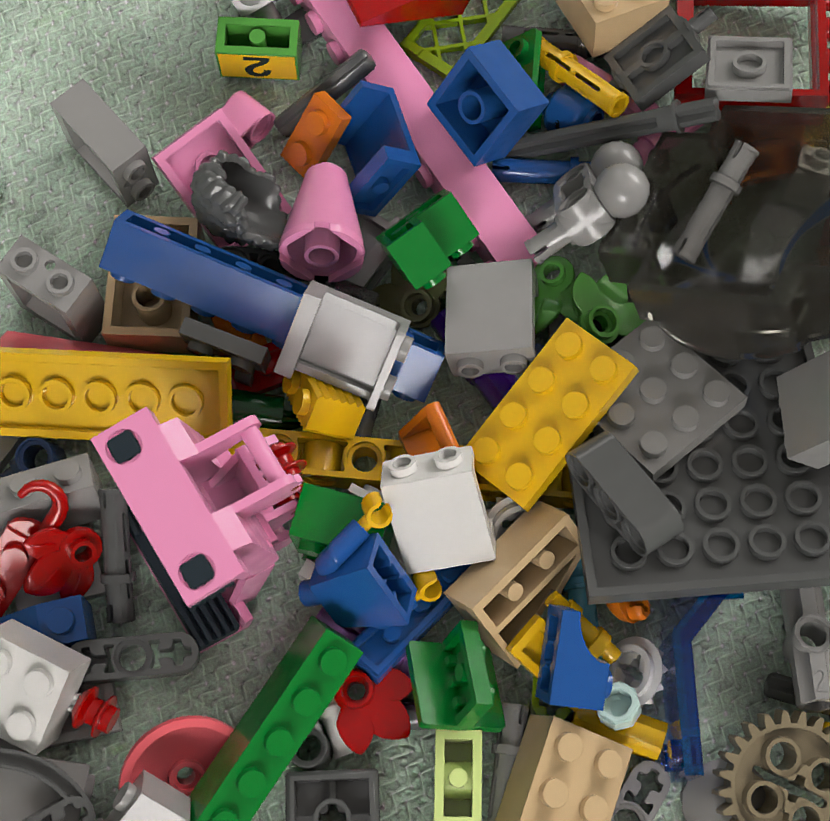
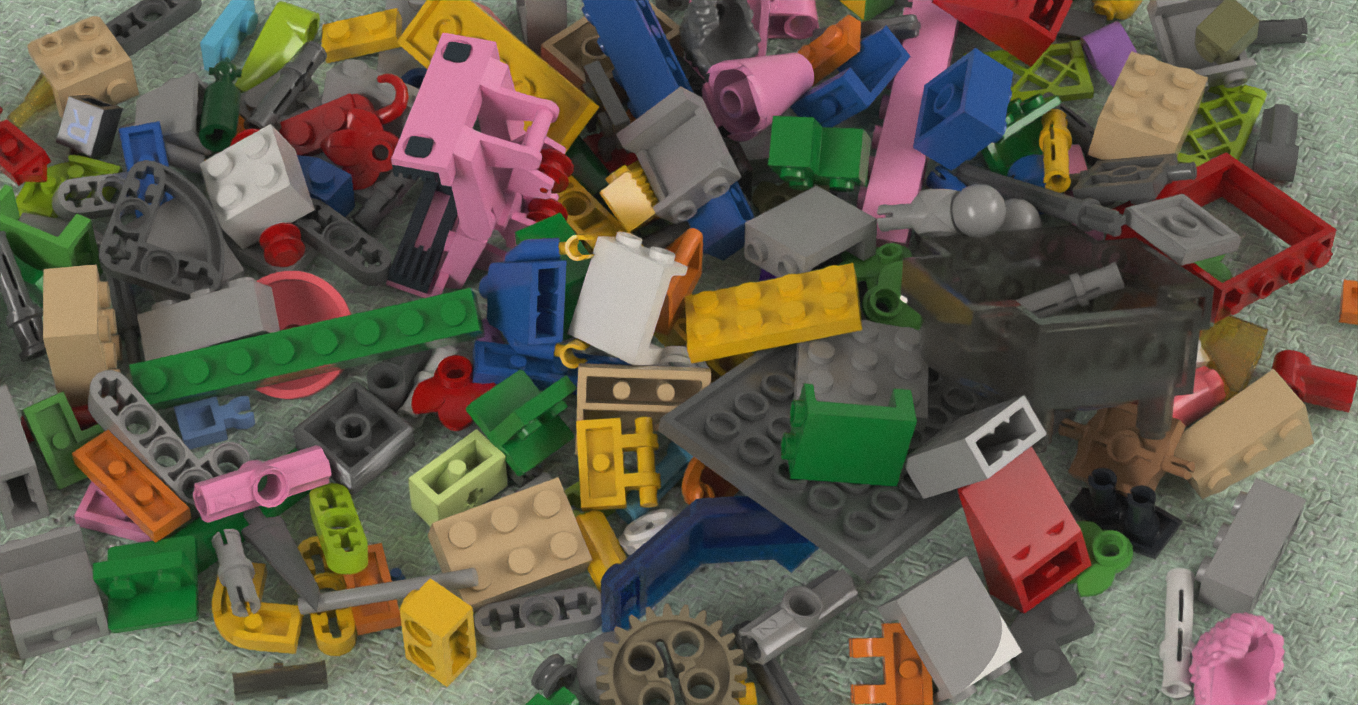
camera: 45 degrees right, 20 degrees down
blue arch [535,604,613,711] -> none
dark grey beam [565,431,684,556] -> none
light aqua tile [597,681,642,731] -> none
none -> green panel [781,383,917,487]

